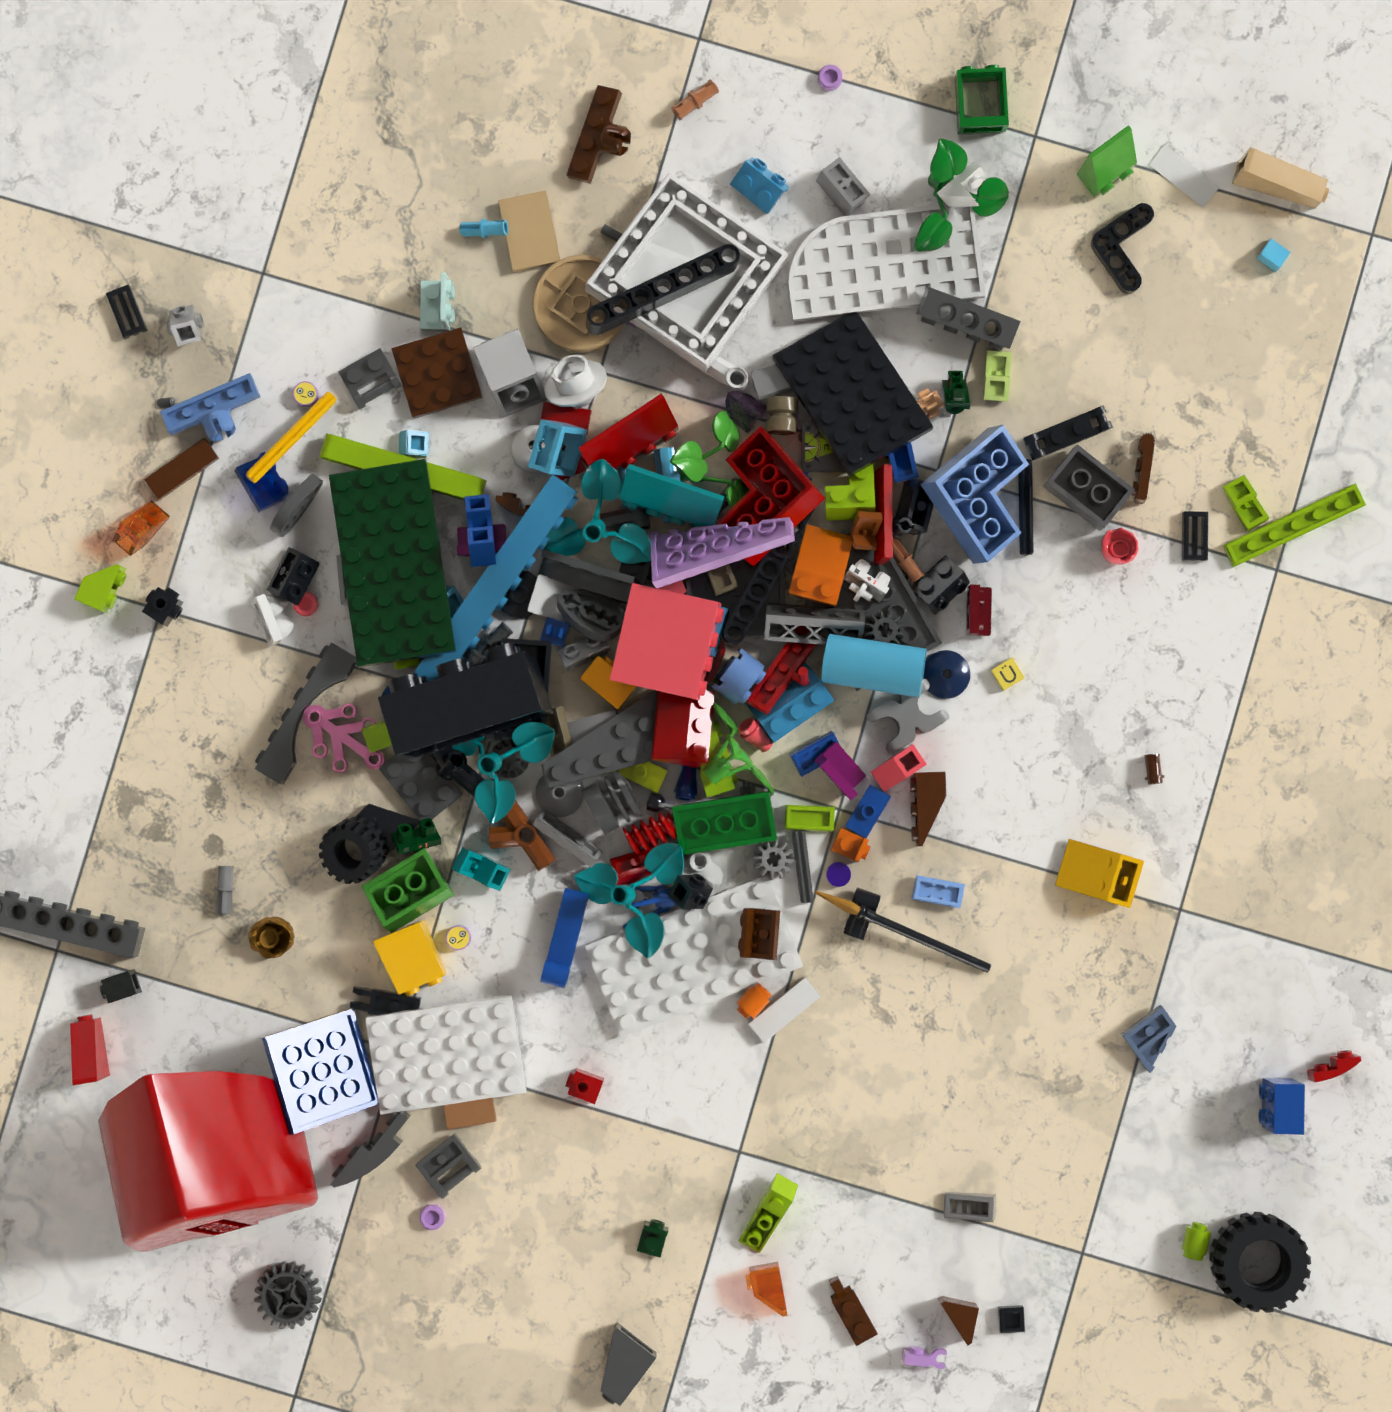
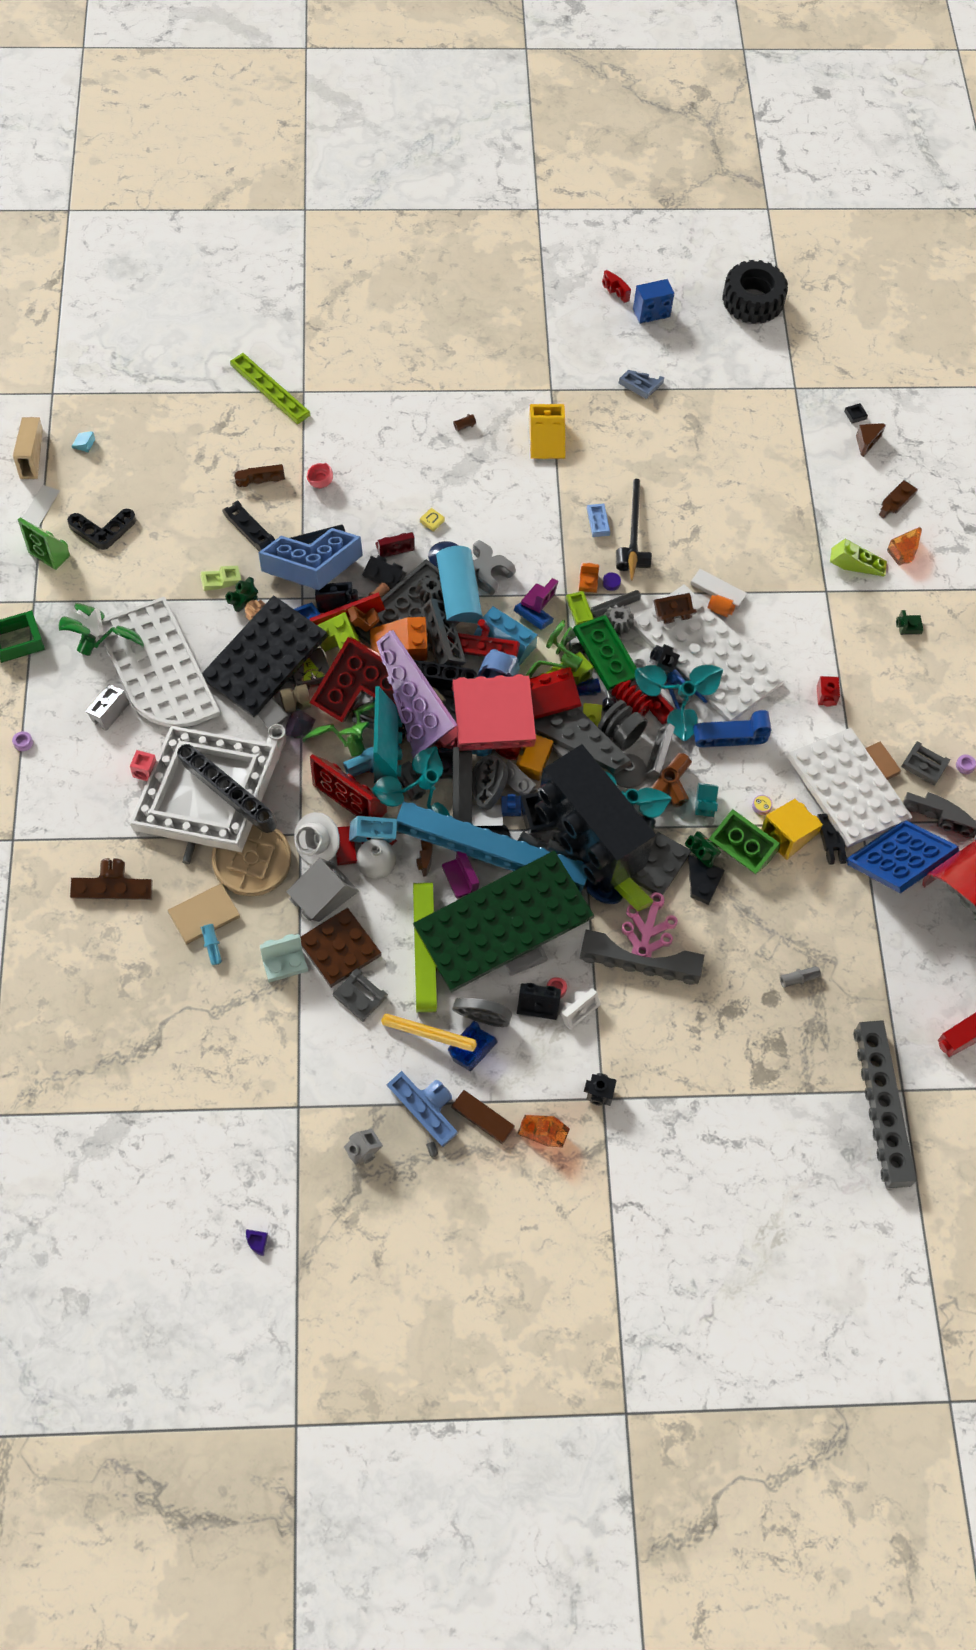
camera: 110 degrees left, 25 degrees down
lime slope [74,564,127,613] -> none
pearl dark grey brick [100,969,142,1004] -> none
black tile [106,284,148,339] -> none
pearl gold hair [248,916,295,959] -> none
tile [293,381,319,407] -> none
black tyre [319,817,388,884] -> none
medium azure slope [399,430,429,457] -> none
blue arch [465,494,496,567] -> none
nougat pin [671,79,719,120] -> none
dark azure bracket [730,157,790,214] -> none
coral cone [738,717,773,752] -> none
white hips [844,559,891,603] -> none
blue plate [845,784,891,838] -> none
coral slope [870,744,927,792] -> none
lavender plate [902,1346,947,1369] -> none
reddish brown slope [910,772,946,846] -> none
dark grey brick [916,286,1021,351] -> none
light grey slope [944,1192,996,1222] -> none
flat silver brick [1043,444,1135,531] -> none
black tile [1182,511,1208,561] -> none
lime brick [1182,1222,1211,1261] -> none
lime slope [1223,475,1269,532] -> none
none -> coral brick [130,750,156,781]
none -> dark purple tile [246,1229,268,1256]

